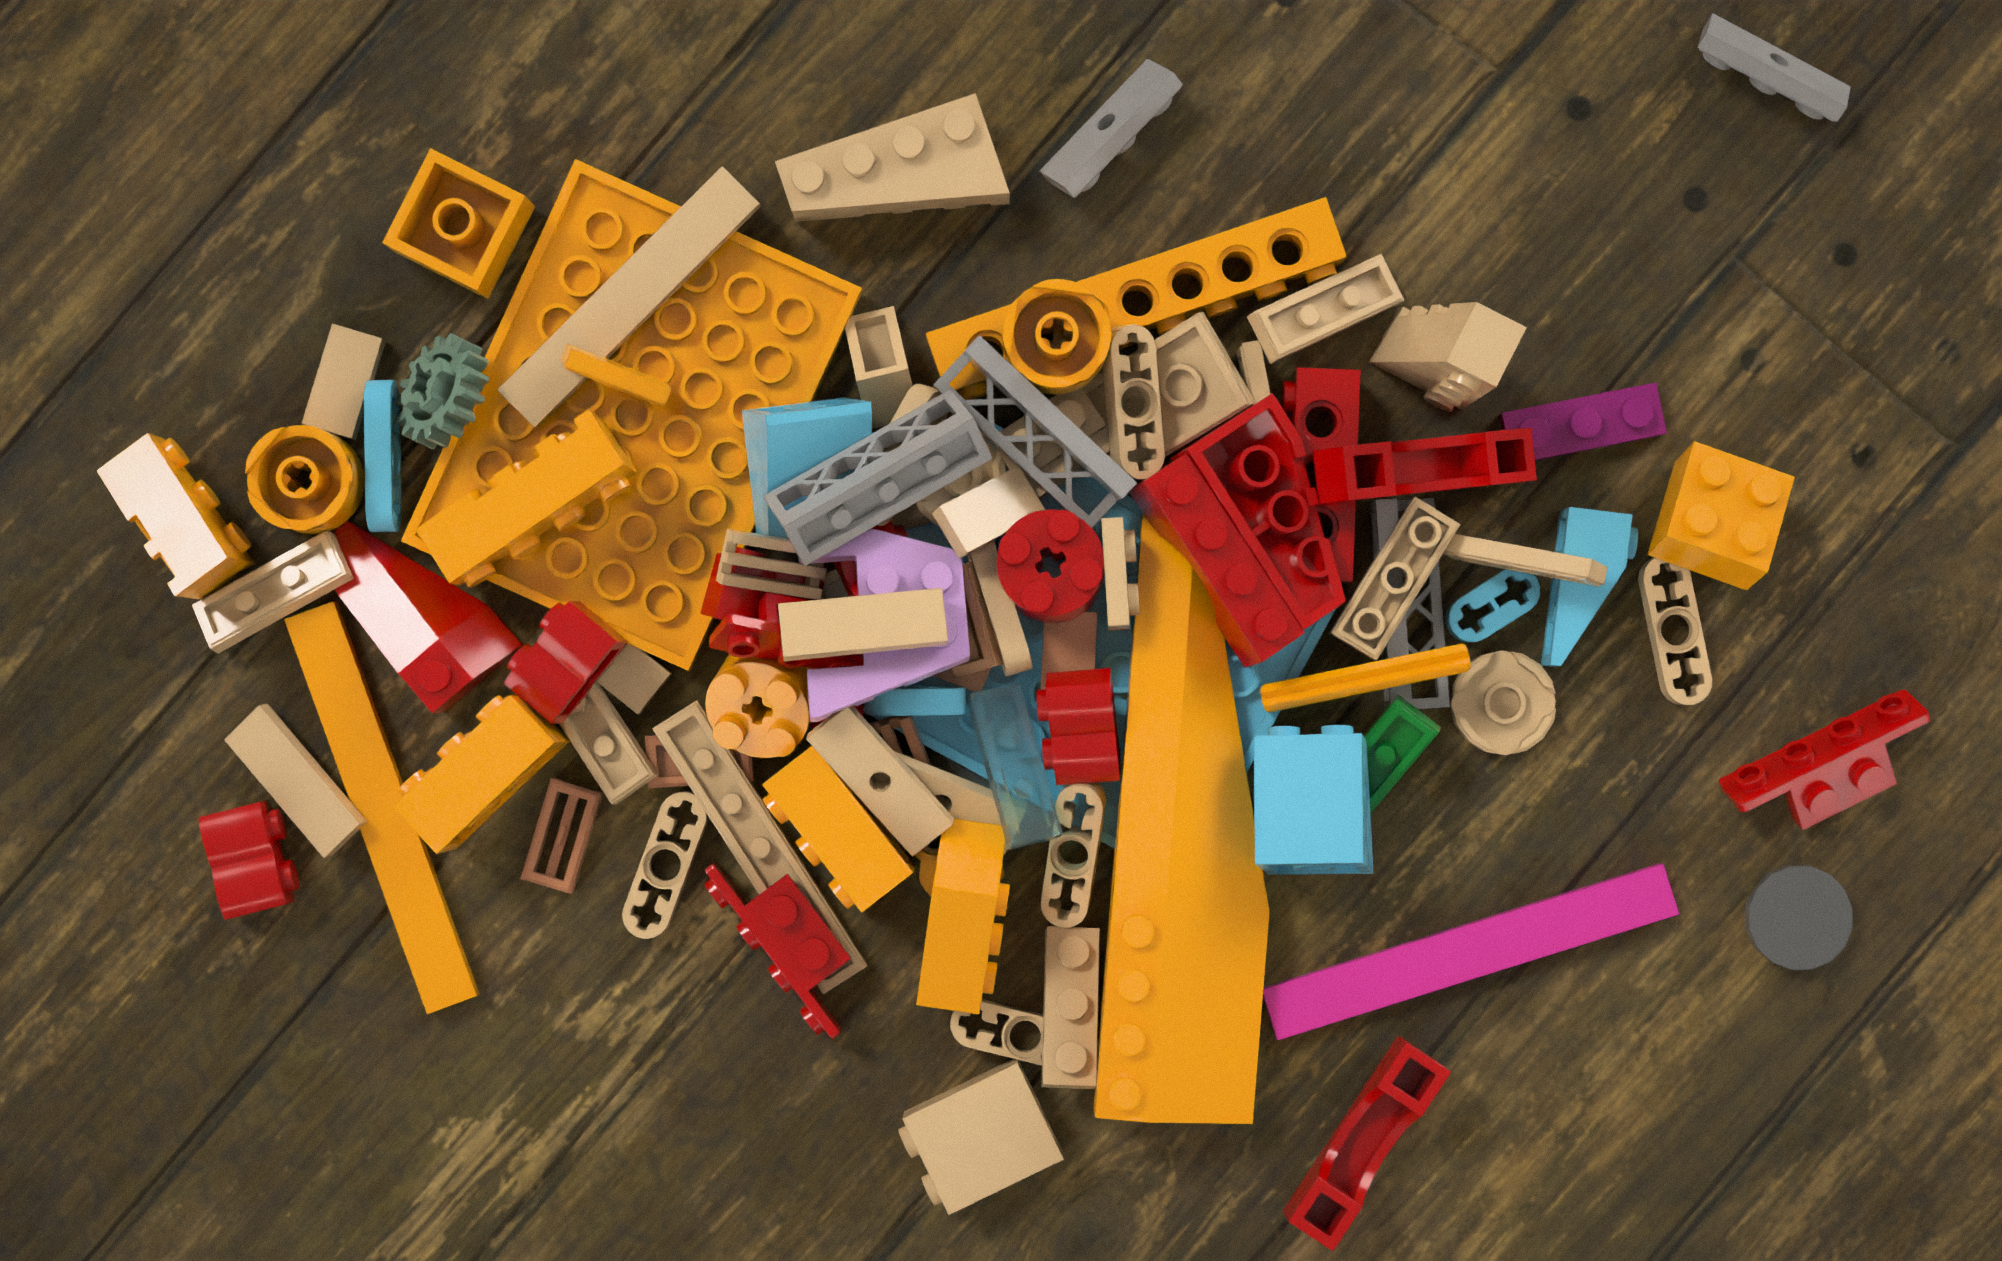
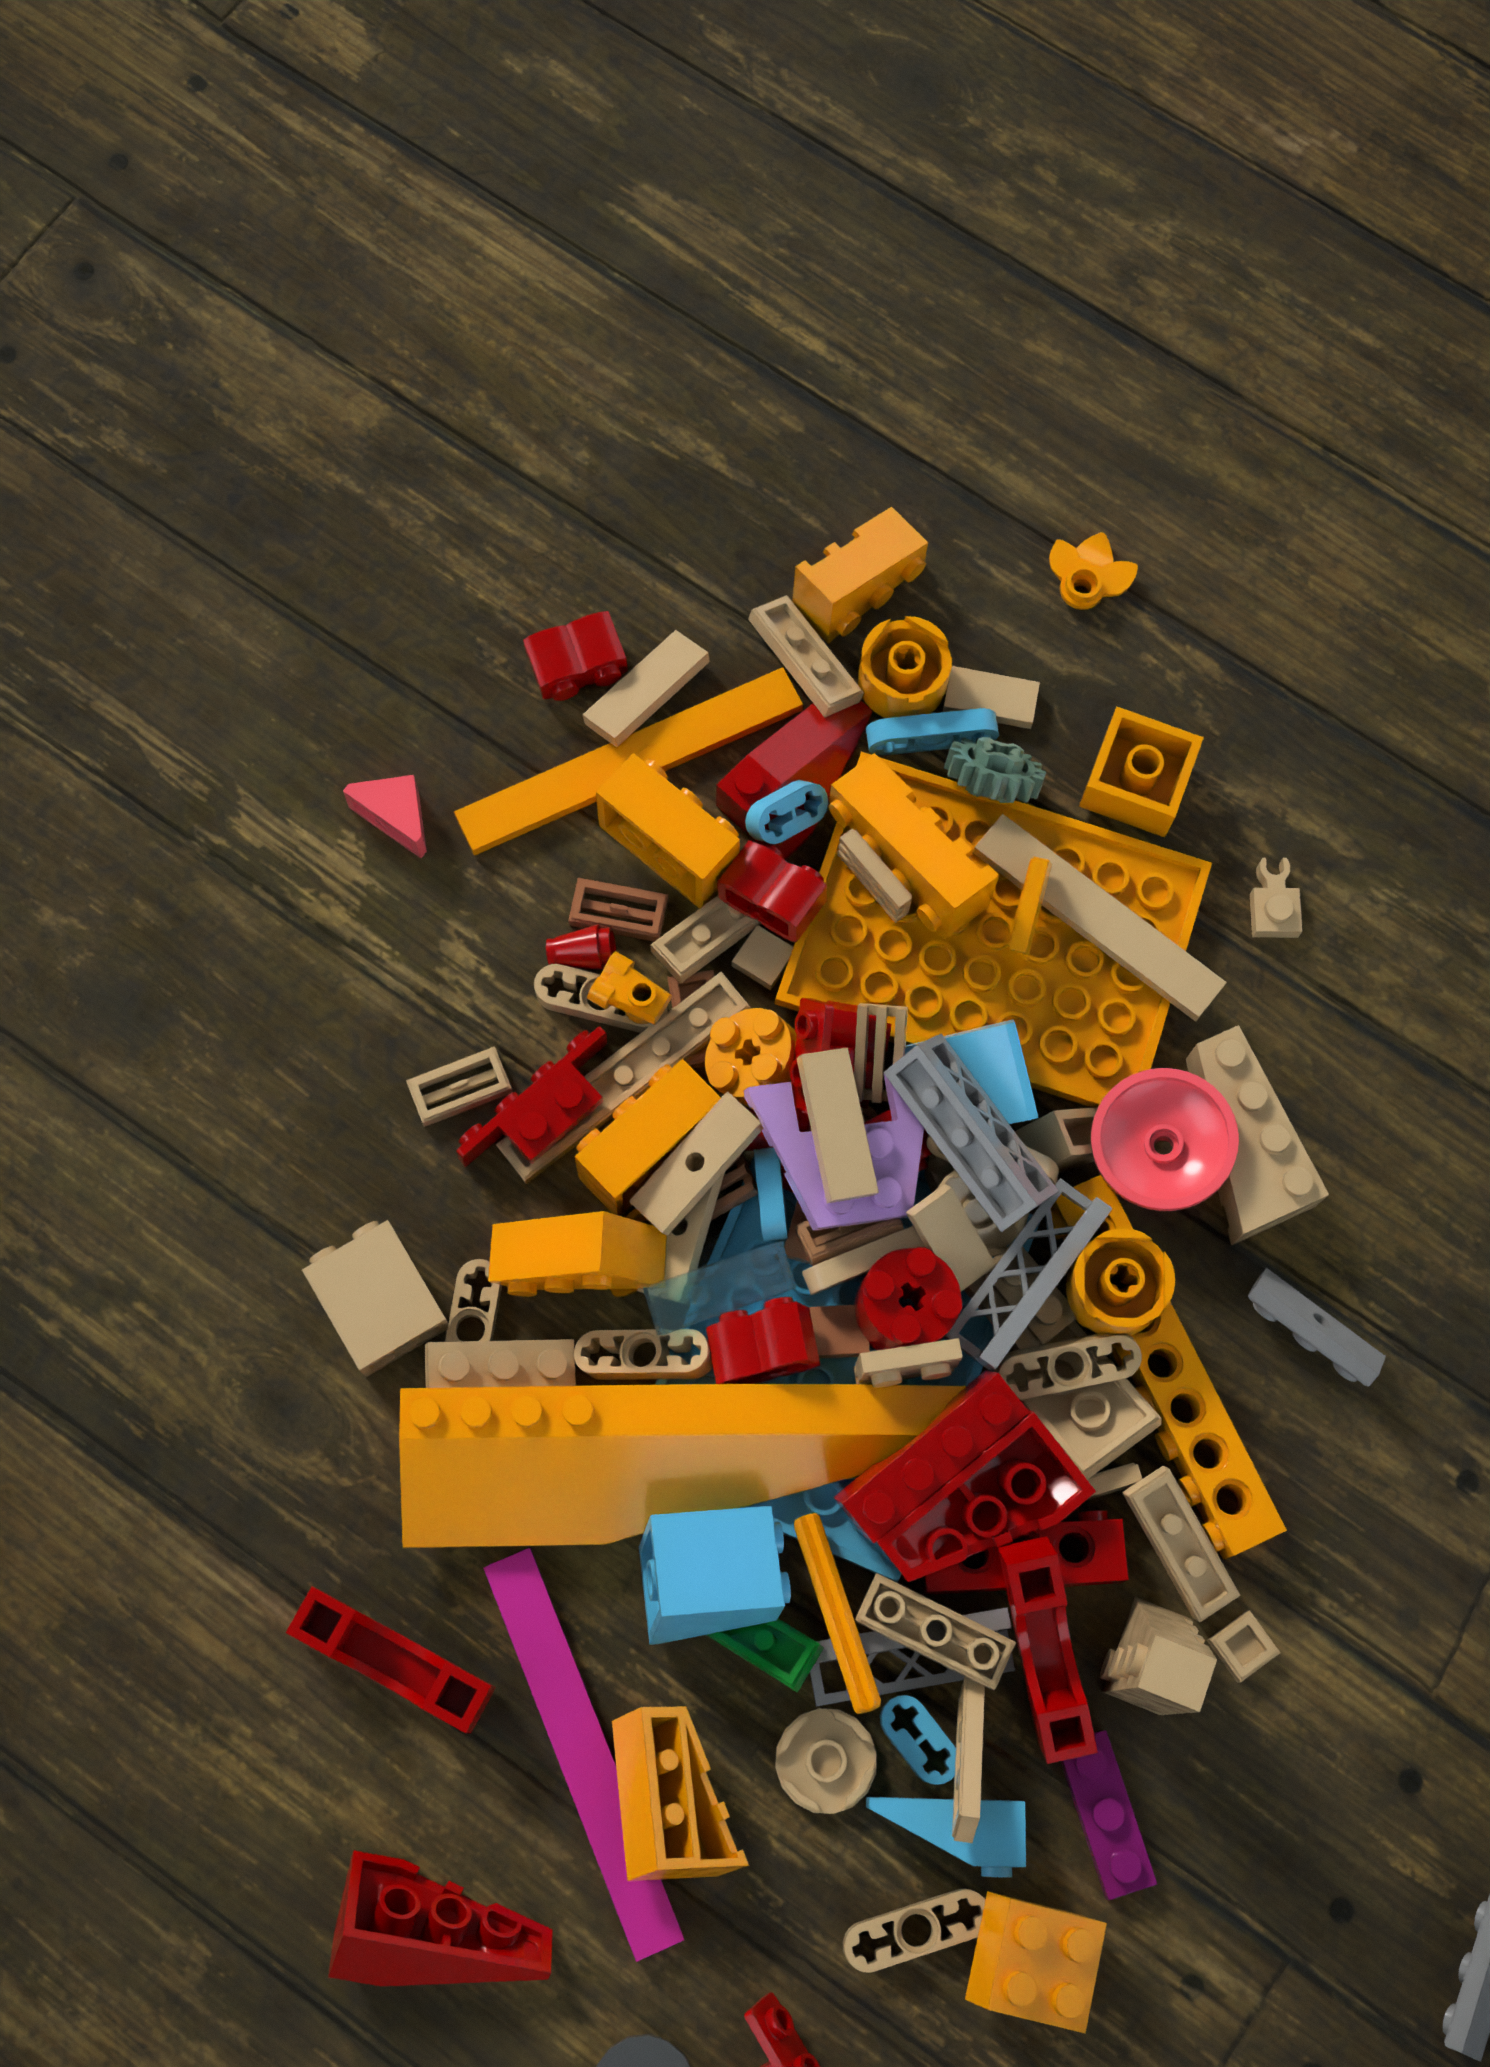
camera: 75 degrees right, 15 degrees down
none -> red wedge [328,1850,553,1987]
none -> coral slope [343,775,427,858]
none -> tan tile [406,1046,513,1127]
none -> red cone [546,924,617,970]
none -> light orange plate [587,951,672,1025]
none -> light orange wedge [612,1706,749,1881]
none -> medium azure beam [745,780,828,844]
none -> tan tile [837,828,912,923]
none -> light orange plate [1049,532,1138,610]
none -> coral dish [1091,1068,1239,1211]
none -> tan tile [1207,1610,1280,1683]
none -> tan plate [1250,858,1302,938]

